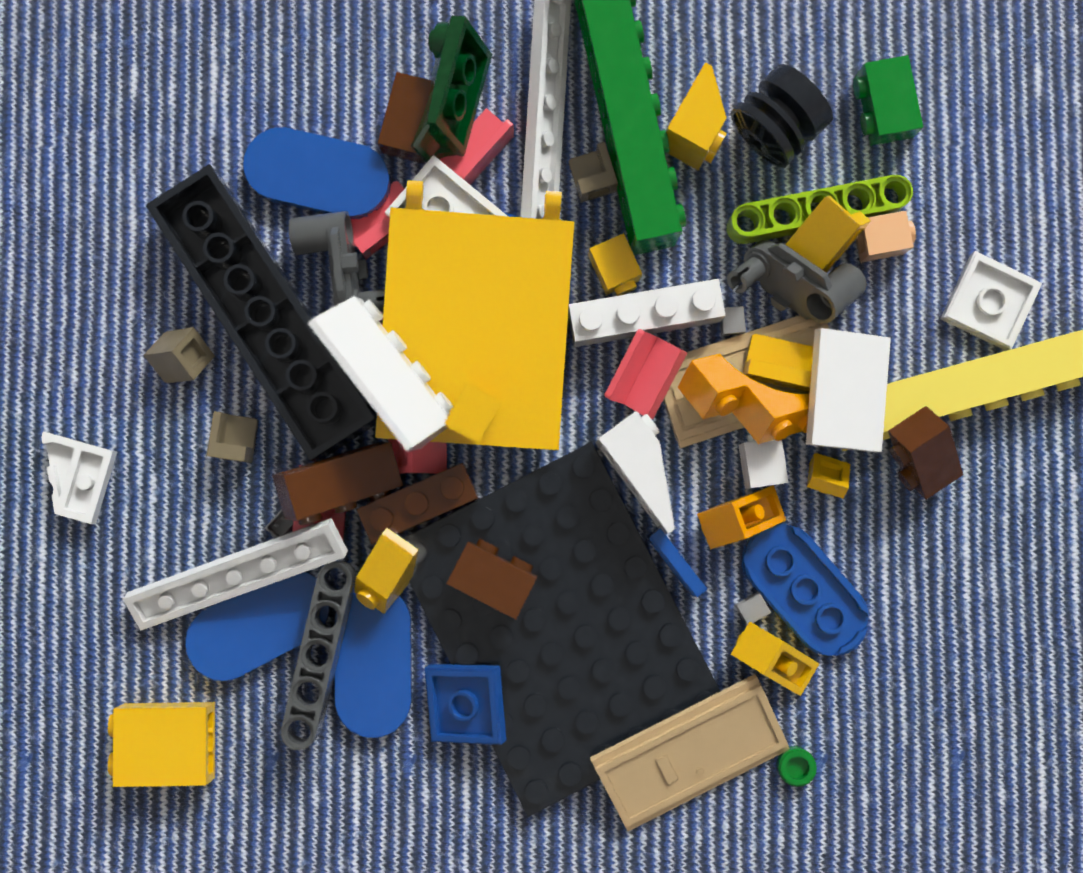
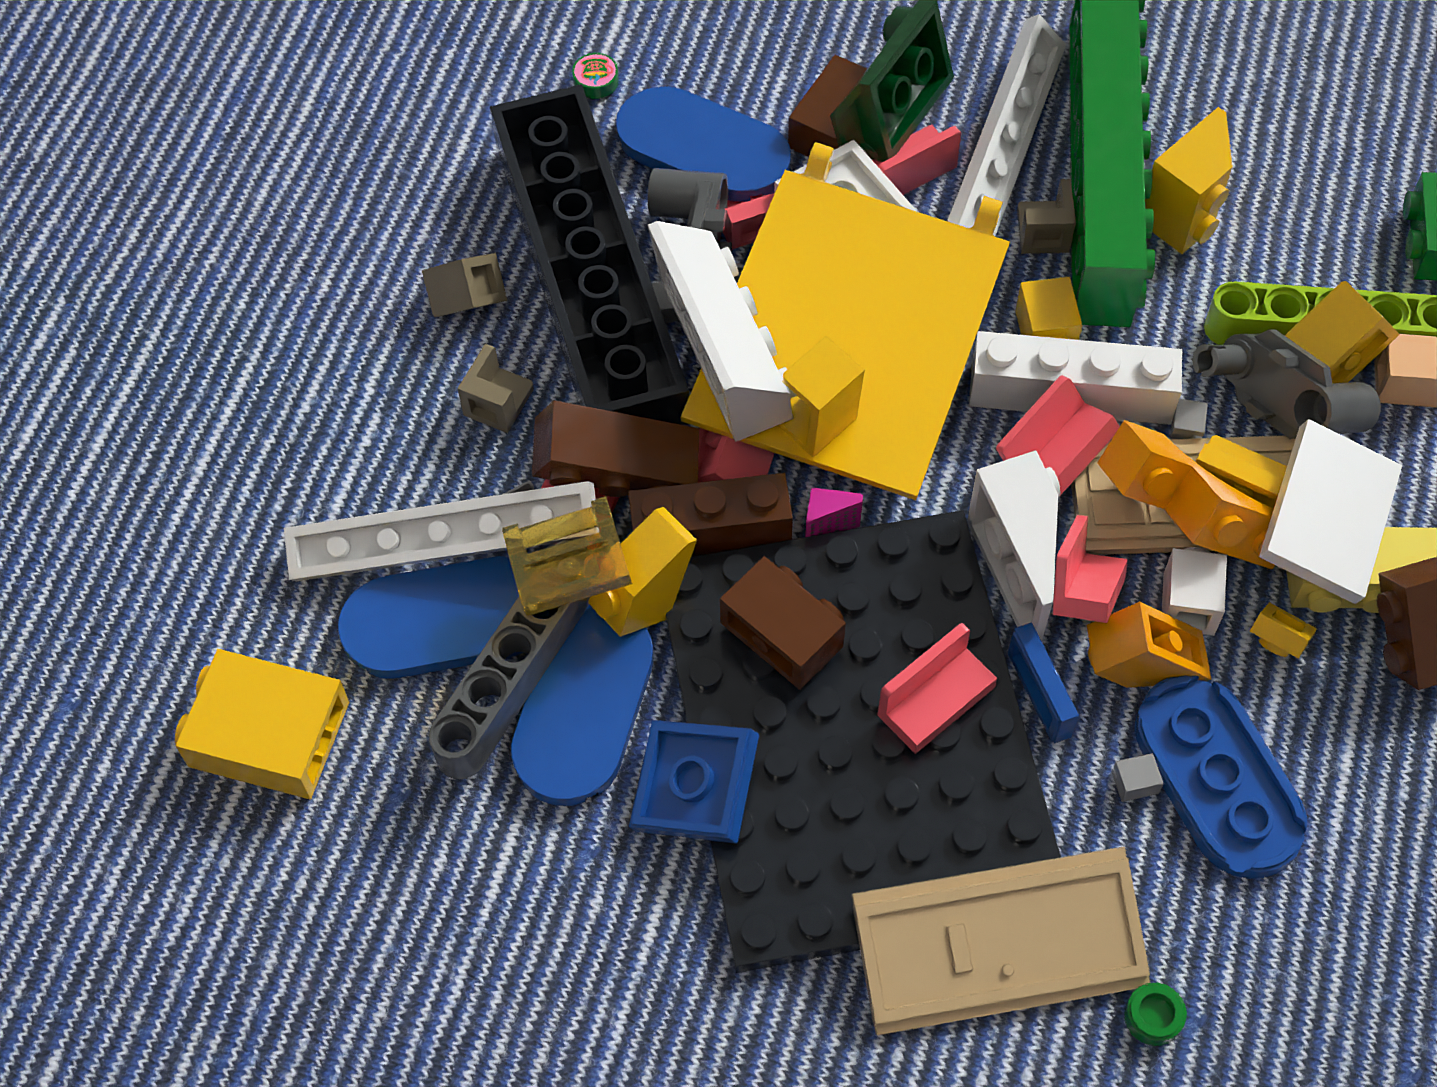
camera: 20 degrees right, 25 degrees down
white wing [41,432,117,524] -> none
black wheel [731,64,833,168] -> none
yellow slope [731,622,819,696] -> none
none -> clear yellow plate [502,496,632,616]
none -> tile [572,53,619,99]
none -> dark pink slope [805,488,863,537]
none -> coral panel [878,623,997,754]
none -> coral panel [1052,515,1128,623]

